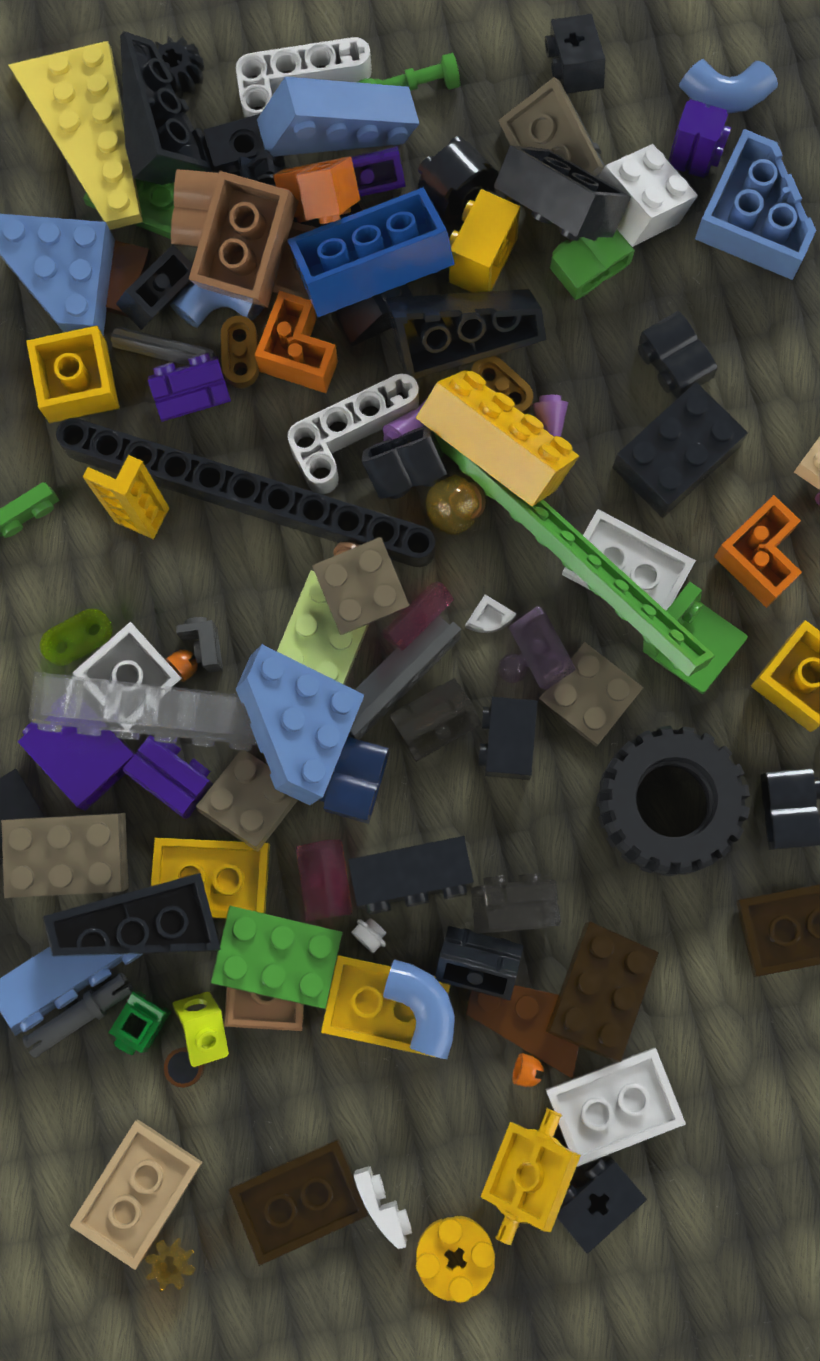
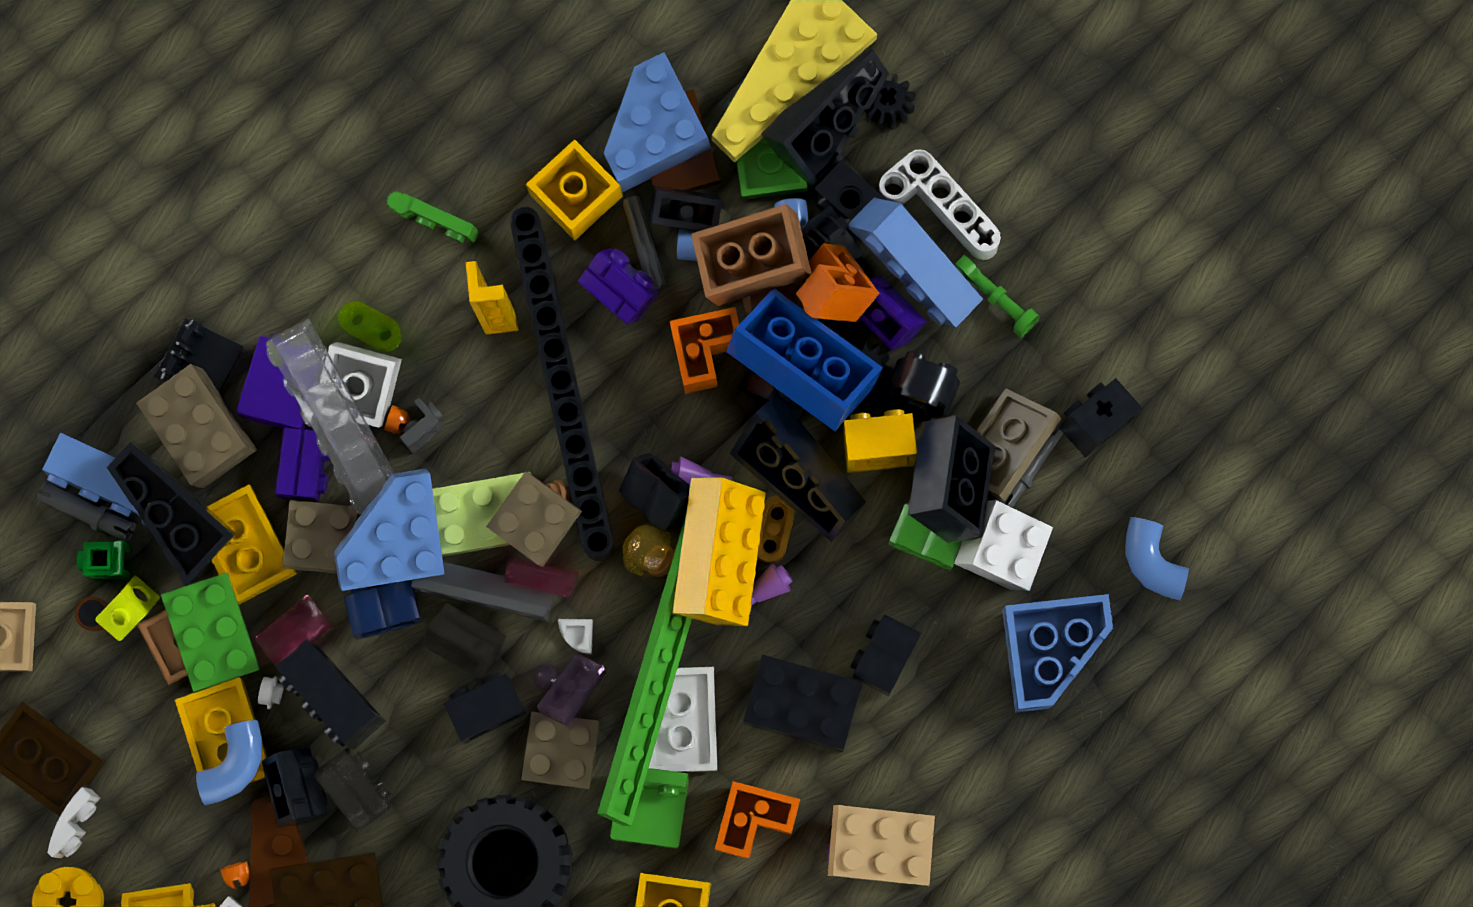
camera: 60 degrees right, 0 degrees up
medium nougat brick [171,169,219,248] -> none
pearl gold plate [221,316,259,388] -> none
white beam [288,374,419,494] -> none
dark purple brick [668,99,731,178] -> none

